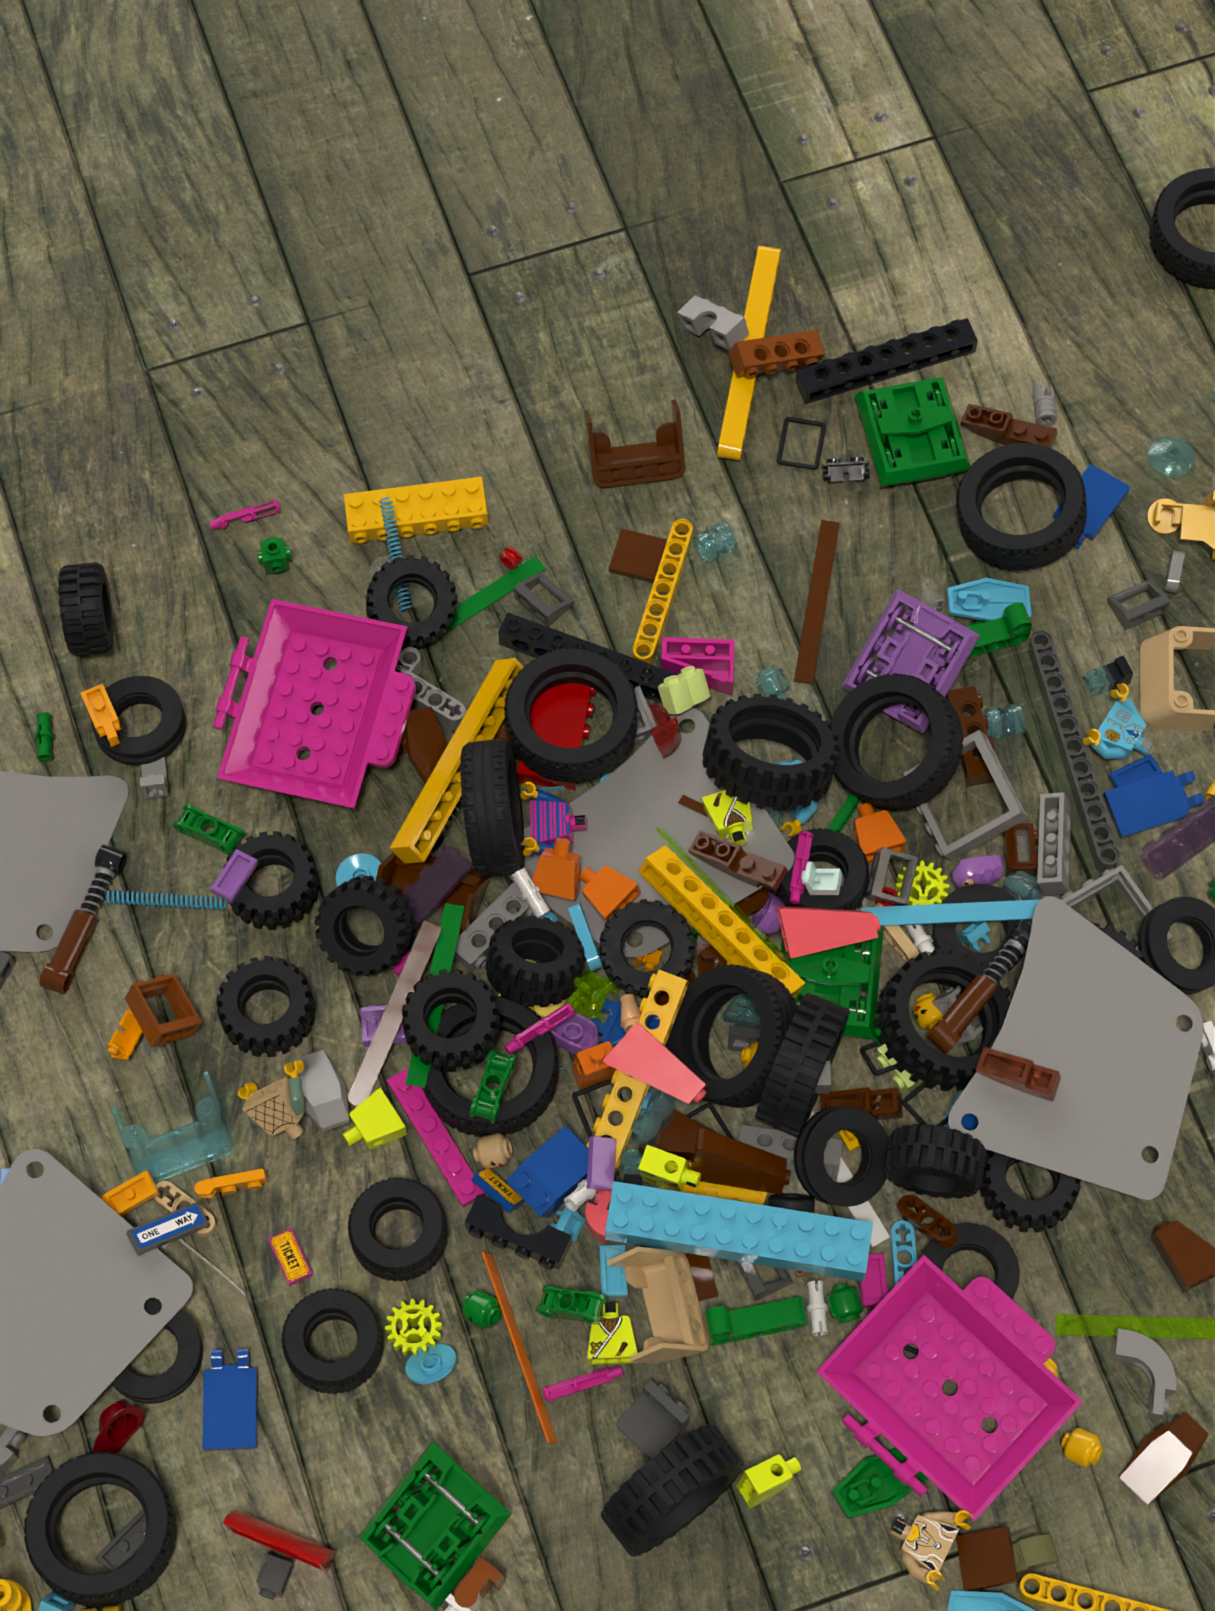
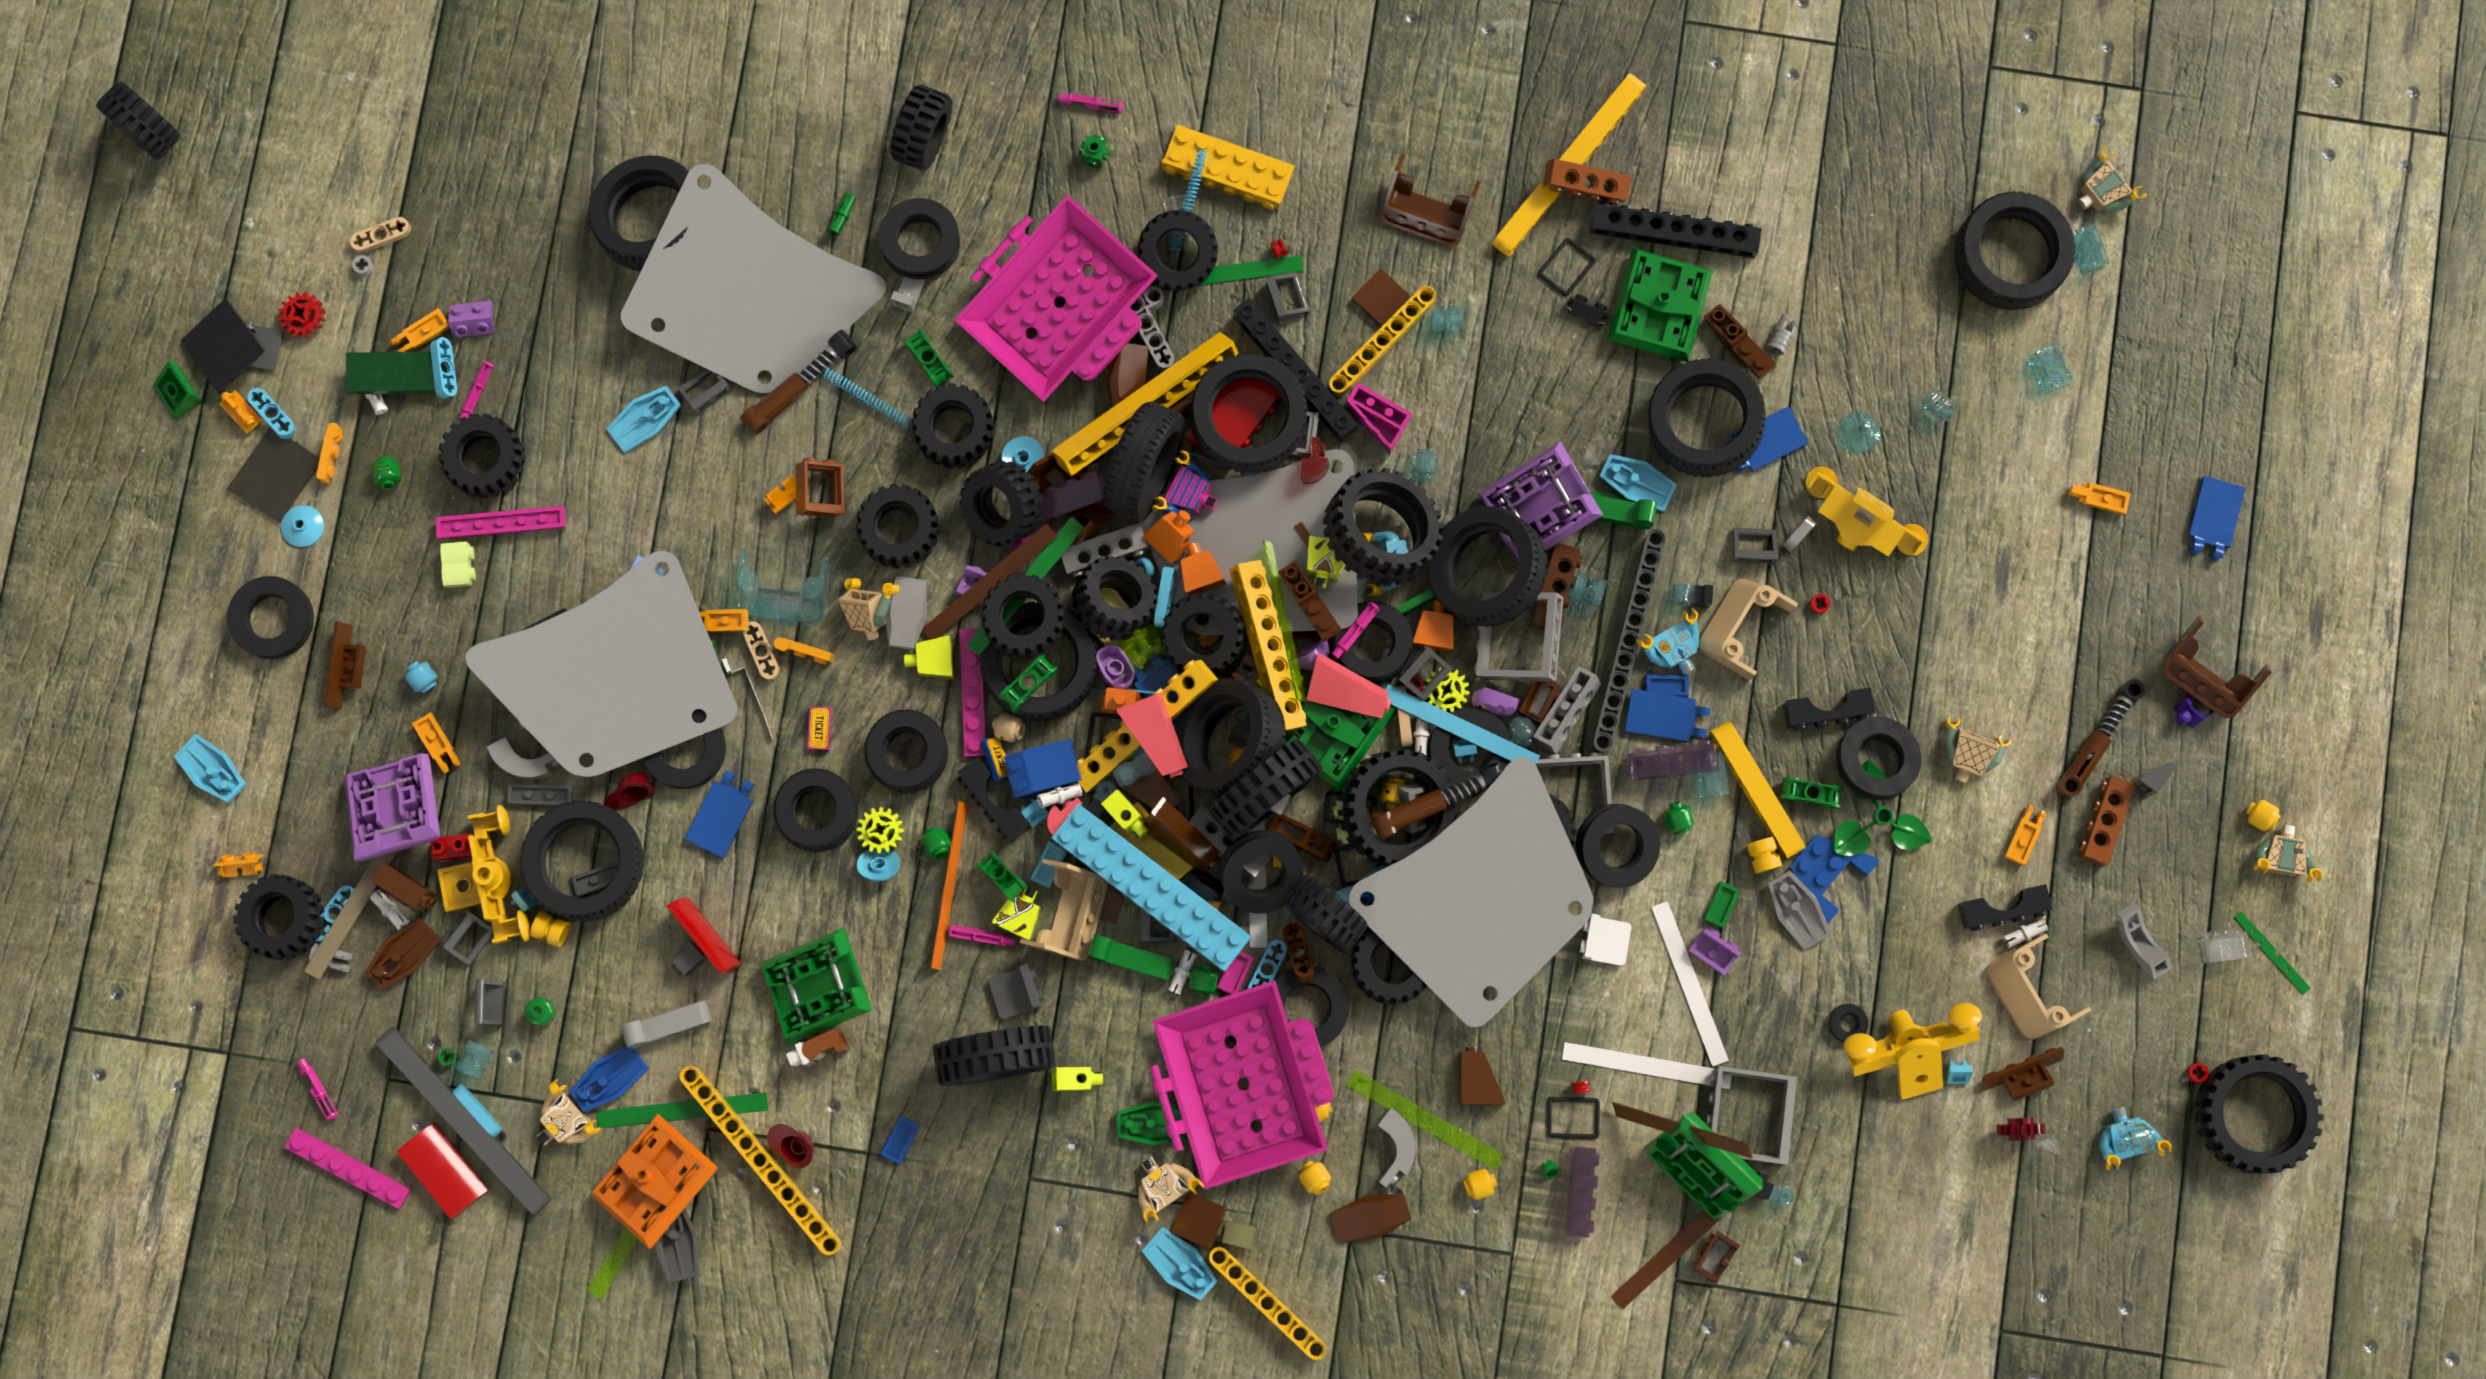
camera: 25 degrees right, 15 degrees up
light orange hinge [80,684,121,747] -> none
tile [126,1202,209,1256] -> none
medium lavender tile [210,849,258,904] -> none
dark pink piece [504,1003,575,1054] -> none
white pin [511,868,550,918] -> none
medium lavender tile [586,1136,616,1191] -> none
light nougat cone [620,994,642,1033] -> none
yellowish green brick [658,666,711,714] -> none
light grey arch [677,295,749,350] -> none
reddish brown piece [794,520,840,685] -> none
light aqua bracket [802,862,842,895] -> none
copper slope [976,1047,1061,1102] -> none

